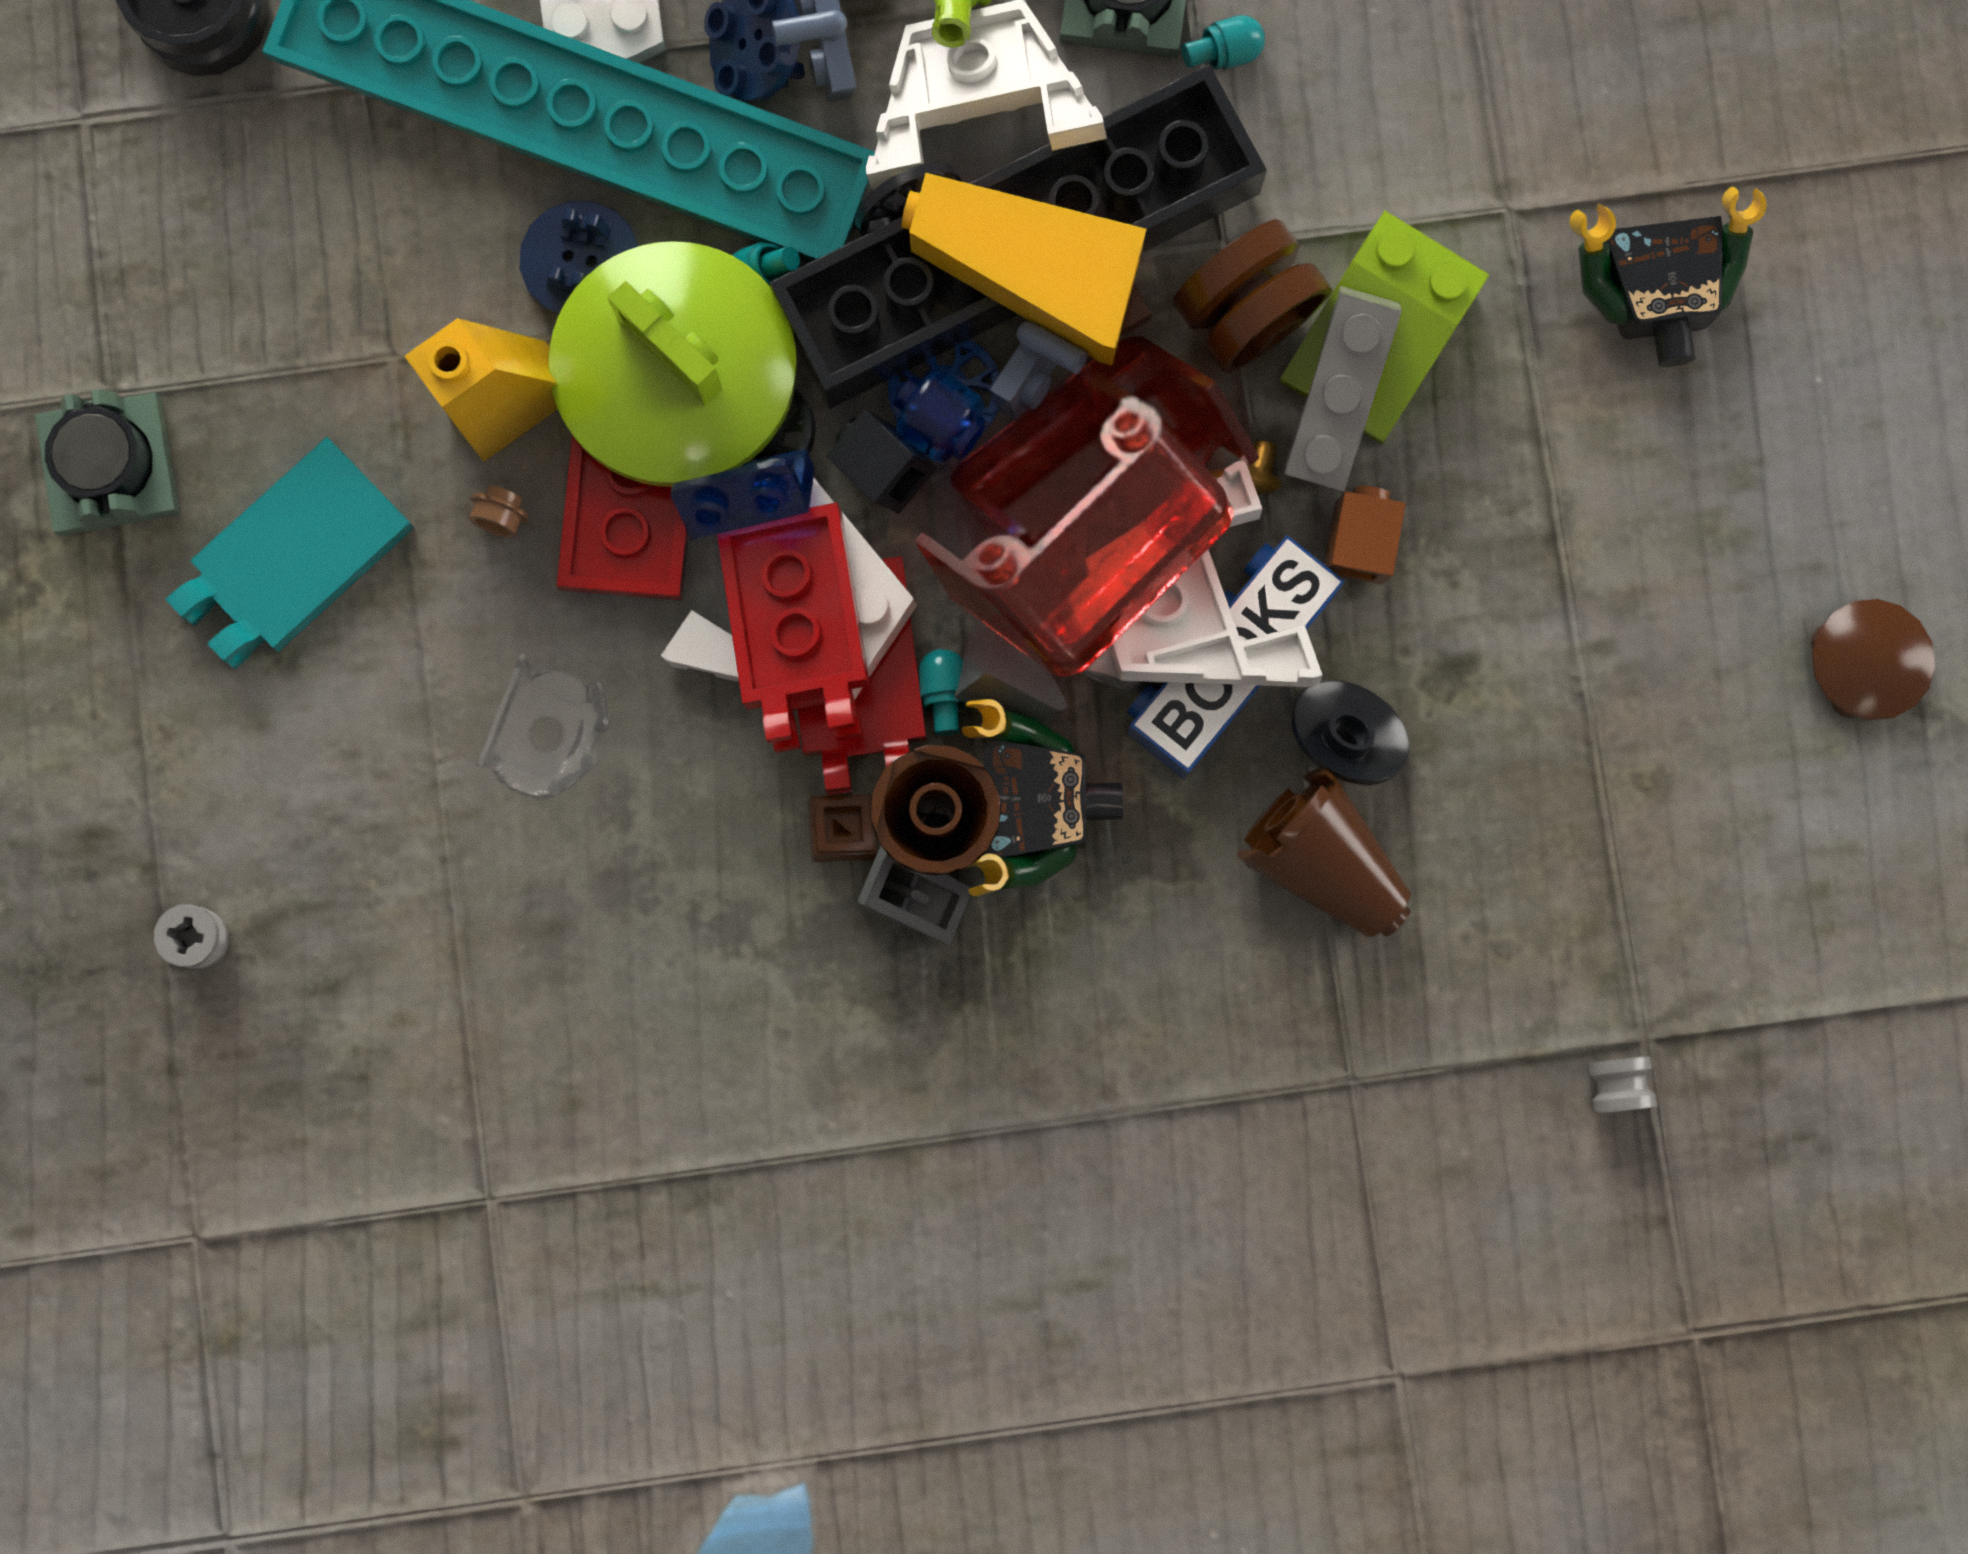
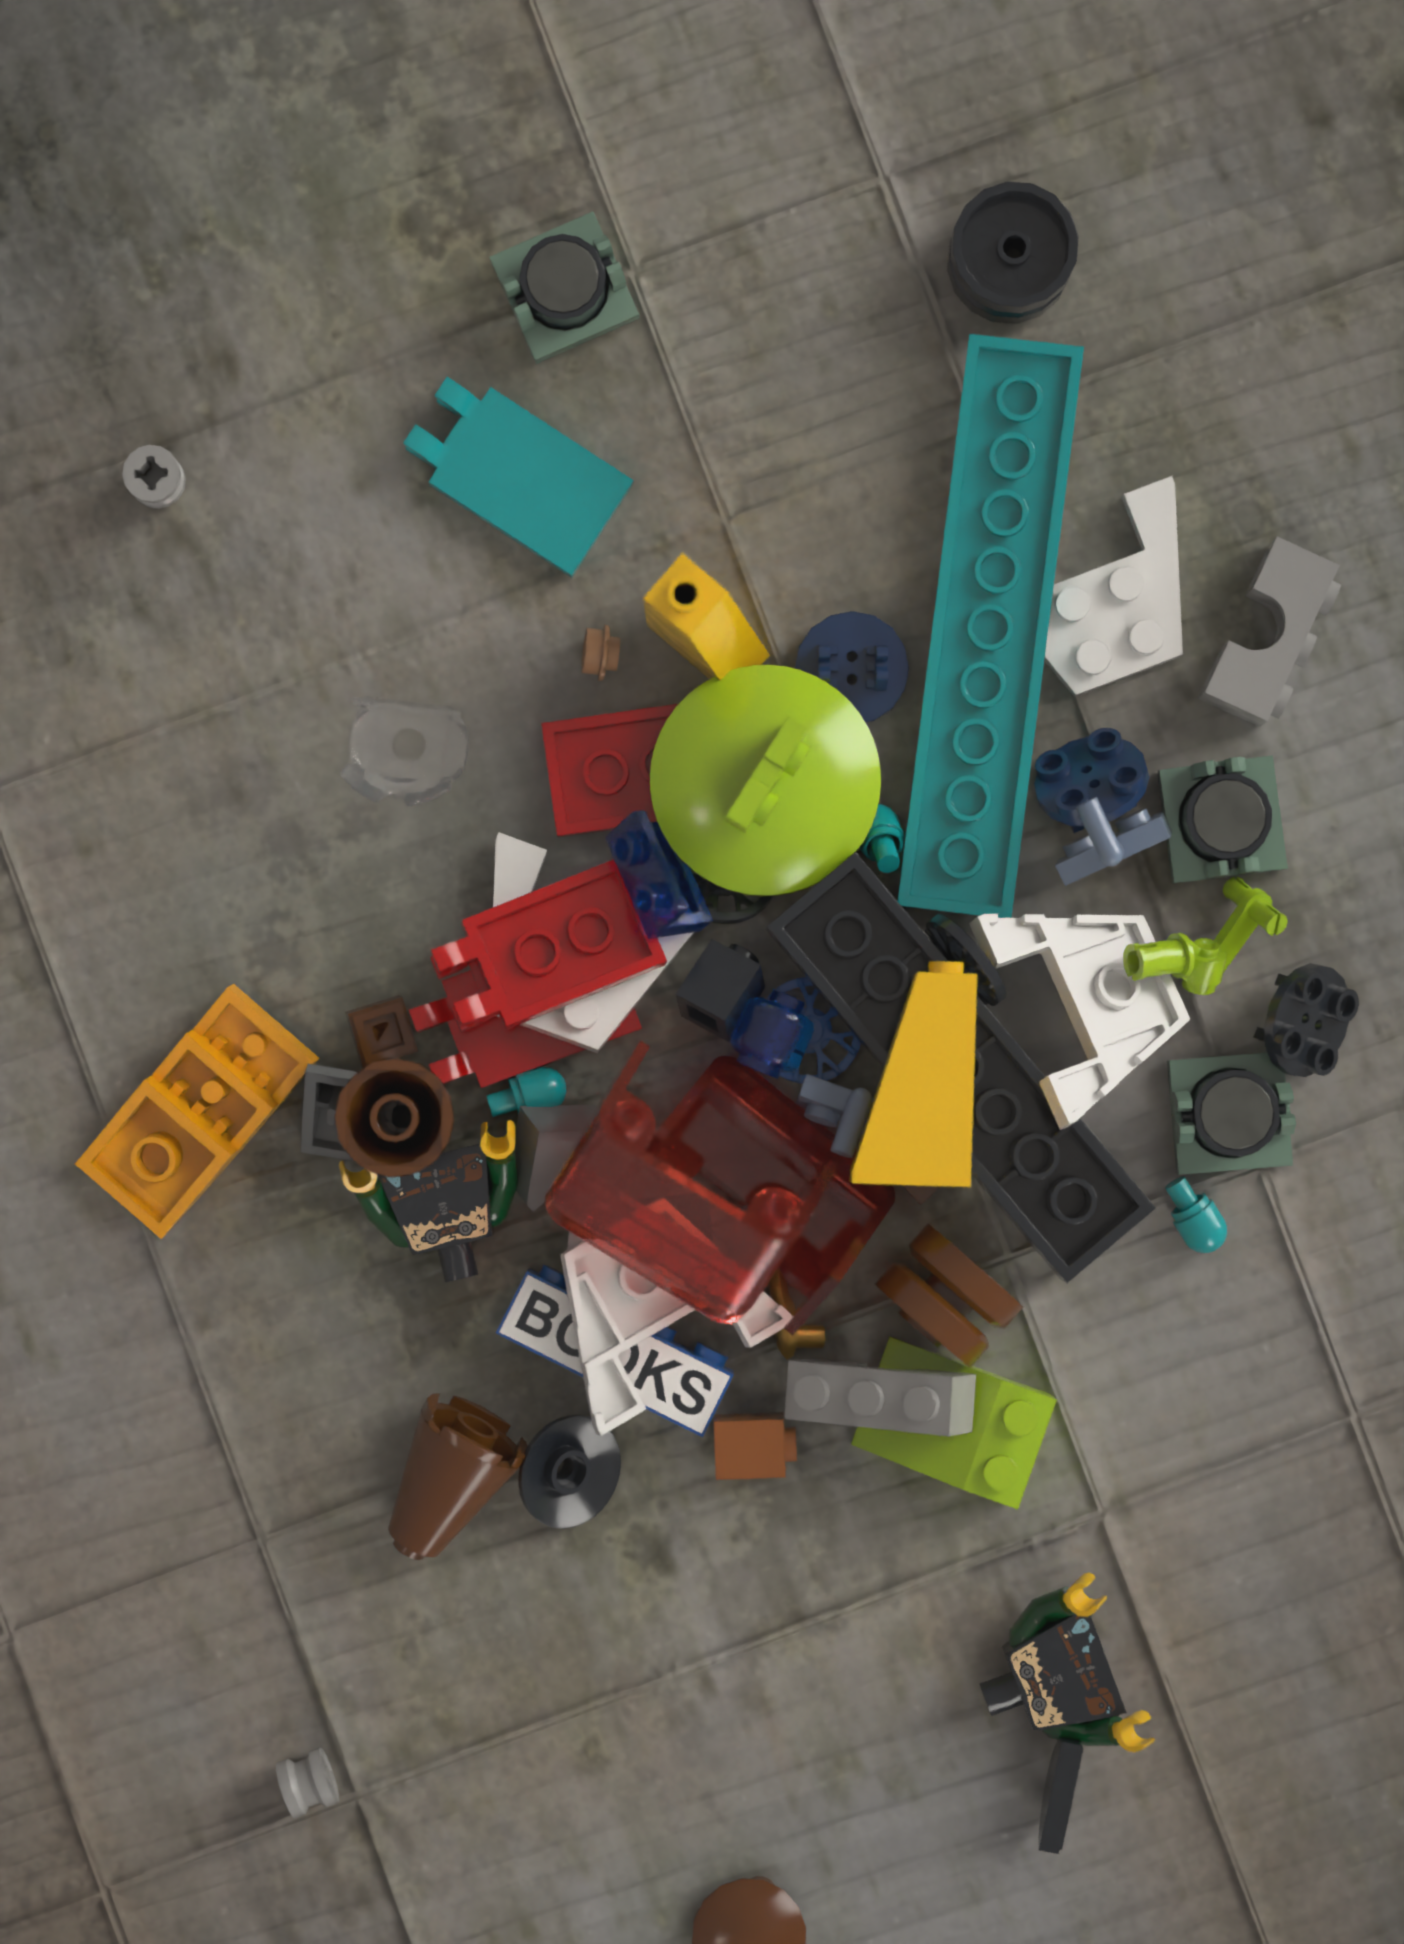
camera: 80 degrees right, 5 degrees up
none -> light orange slope [75,984,320,1239]
none -> black tile [1038,1738,1084,1854]

